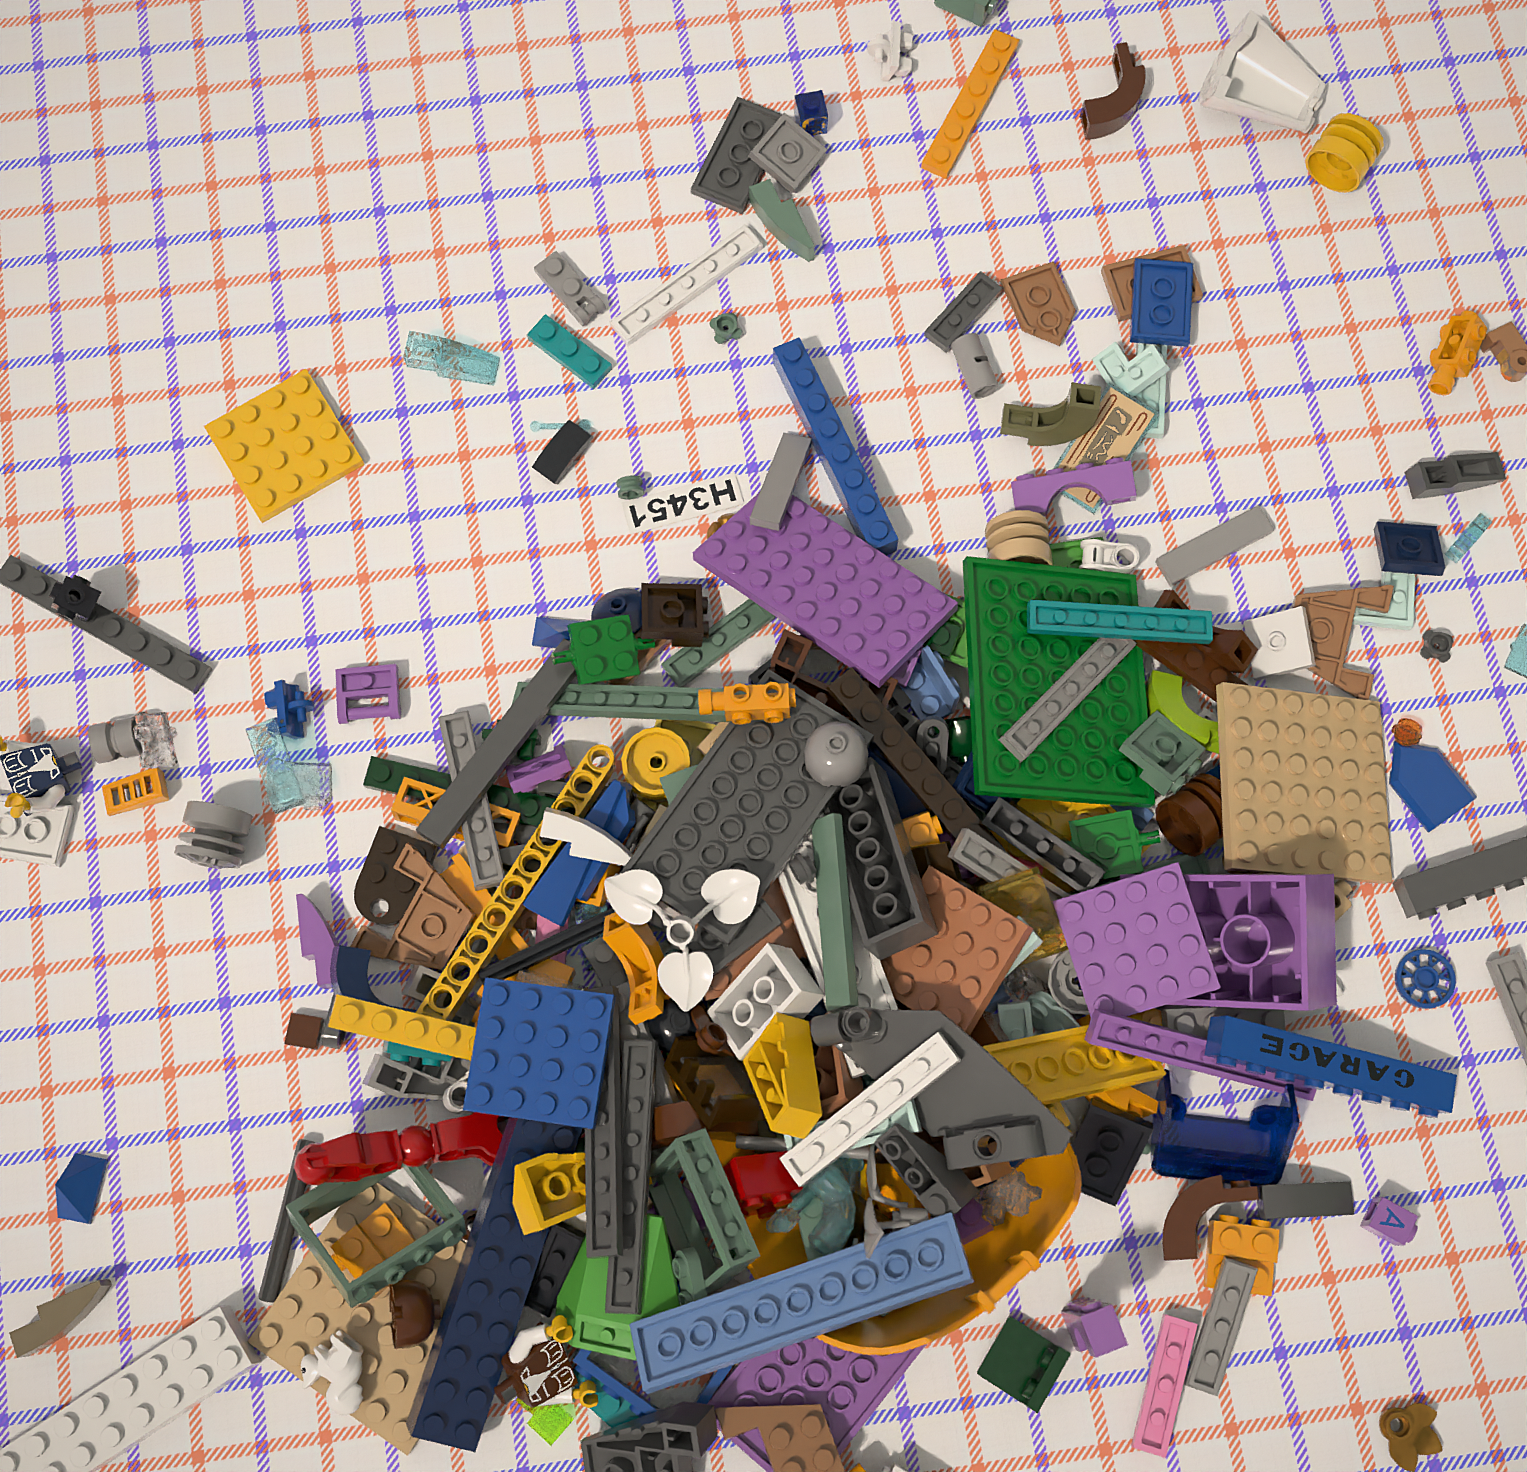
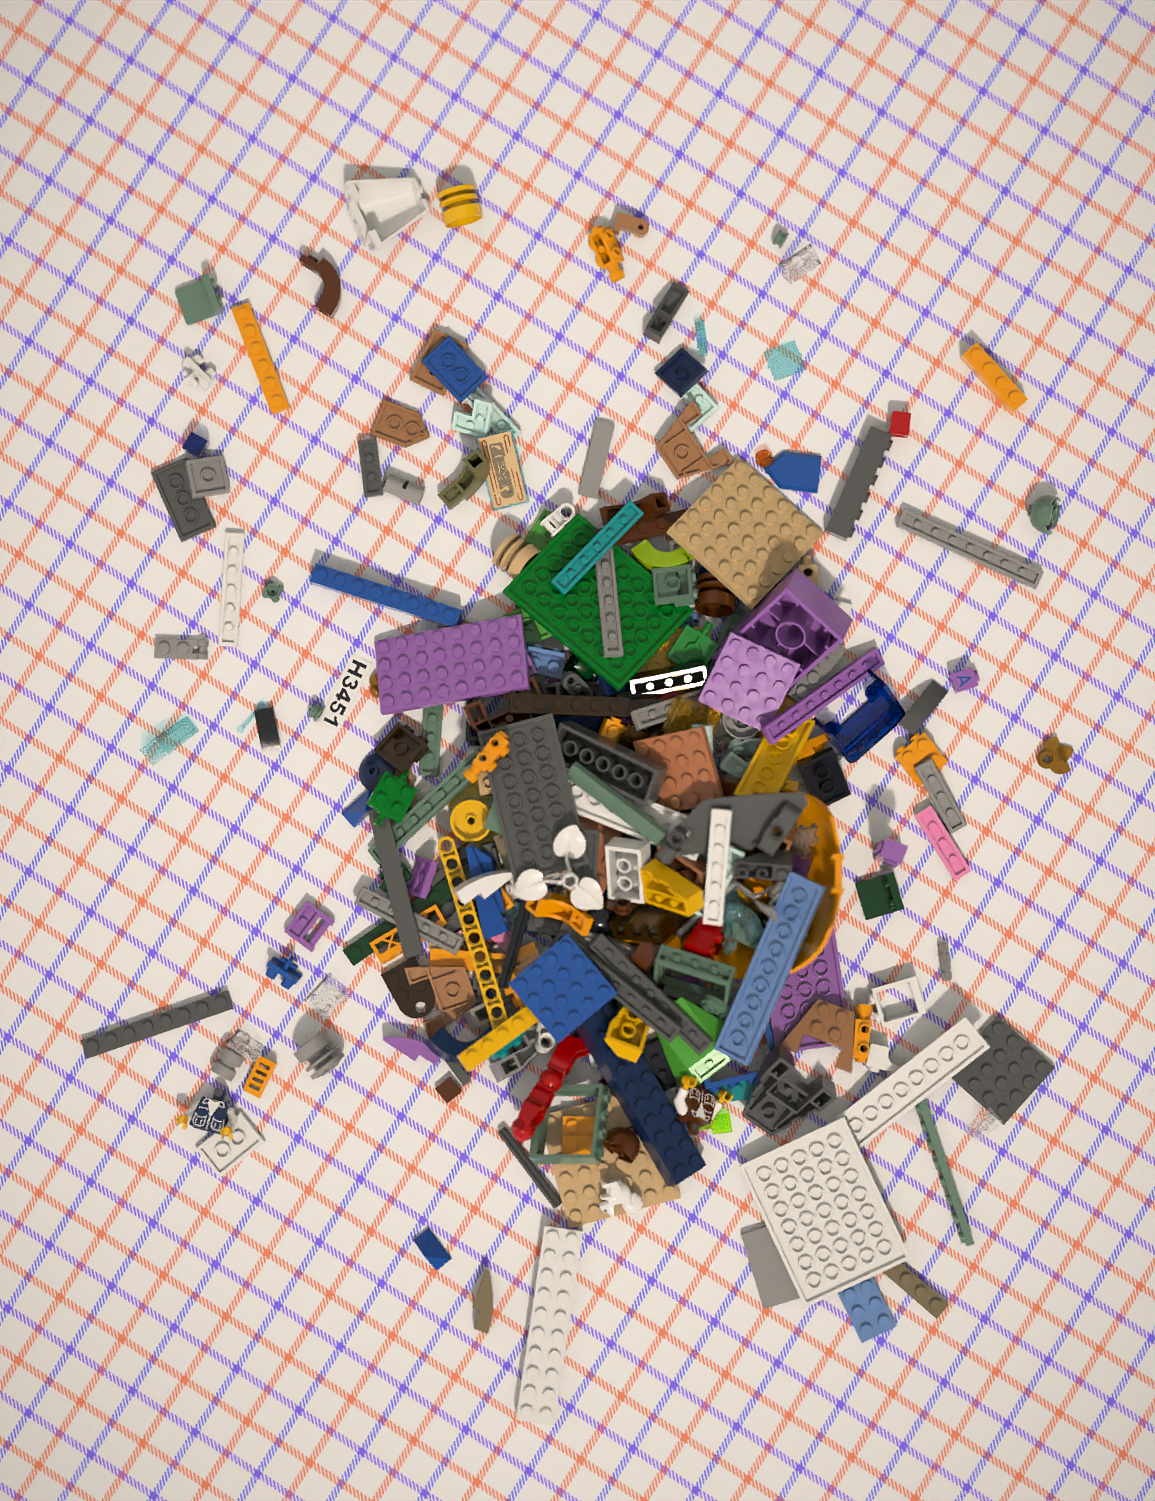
camera: 50 degrees left, 10 degrees up
black brick [49,575,101,623] -> none
yellow plate [204,369,365,523] -> none
clear light blue plate [245,718,306,814] -> none
teal plate [527,314,612,389] -> none
sand green slope [749,179,815,262] -> none
light grey tile [750,433,812,531] -> none
dark grey plate [788,853,817,885] -> none
light grey cylinder [804,721,868,787] -> none
medium lavender arch [1011,457,1137,517] -> none
reddish brown arch [1162,1175,1260,1261] -> none
blue brick [1204,1015,1457,1118] -> none
white plate [1244,606,1316,680] -> none
blue wheel [1395,949,1456,1009] -> none
dark grey plate [1420,630,1453,663] -> none

